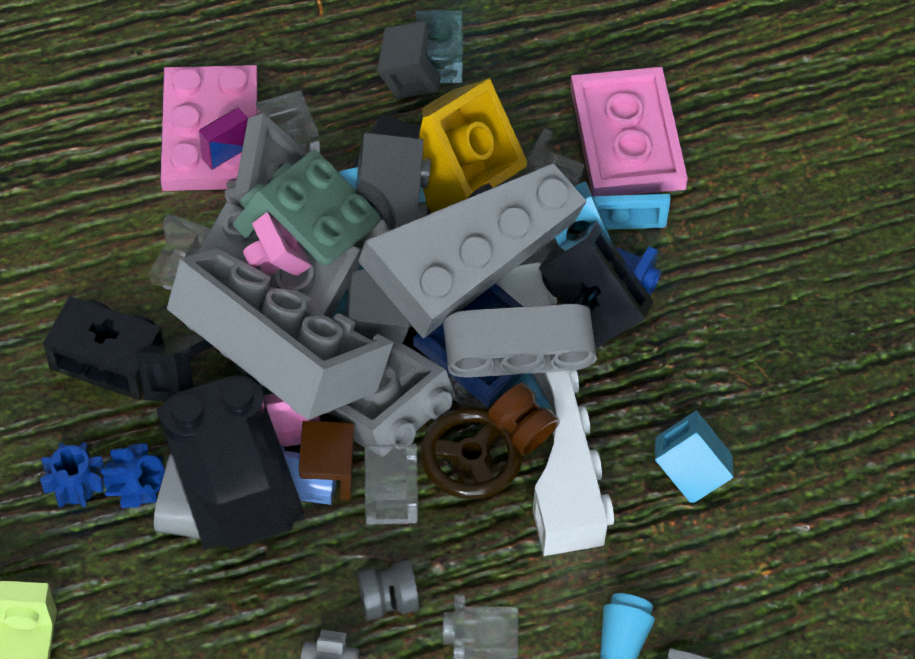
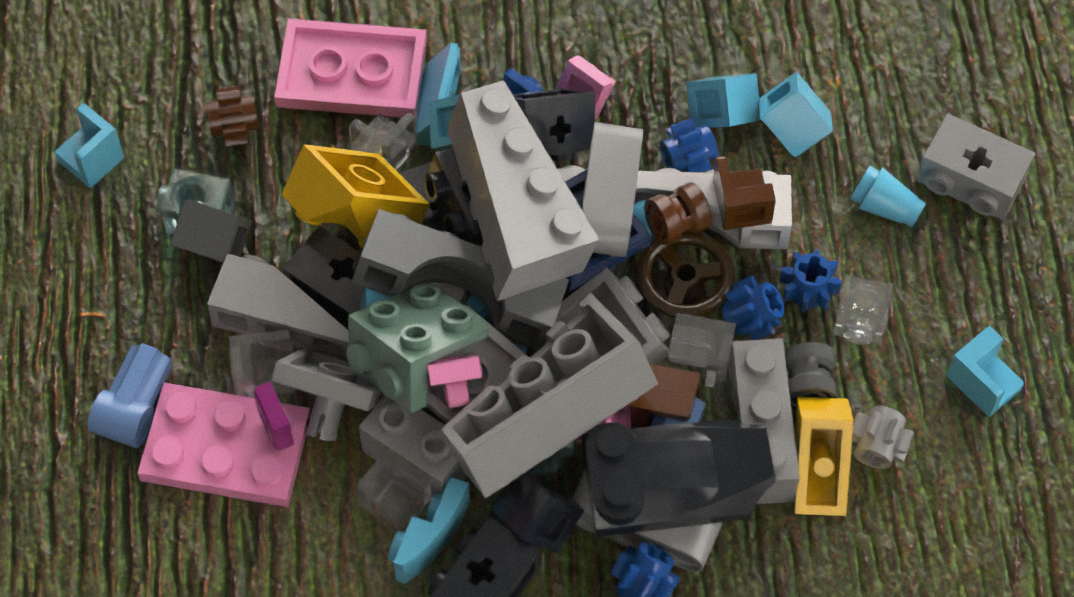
camera: 75 degrees left, 5 degrees up
none -> medium blue piece [88,343,173,449]
none -> reddish brown gear [206,85,259,147]
none -> light grey slope [207,253,349,360]
none -> medium azure slope [389,477,470,584]
none -> bright pink tile [556,55,615,119]
none -> blue gear [660,118,718,173]
none -> reddish brown panel [713,156,776,230]
none -> blue gear [722,276,784,340]
none -> light grey arch [728,338,800,504]
none -> medium azure panel [759,71,833,157]
none -> blue gear [779,249,842,313]
none -> yellow slope [794,397,854,516]

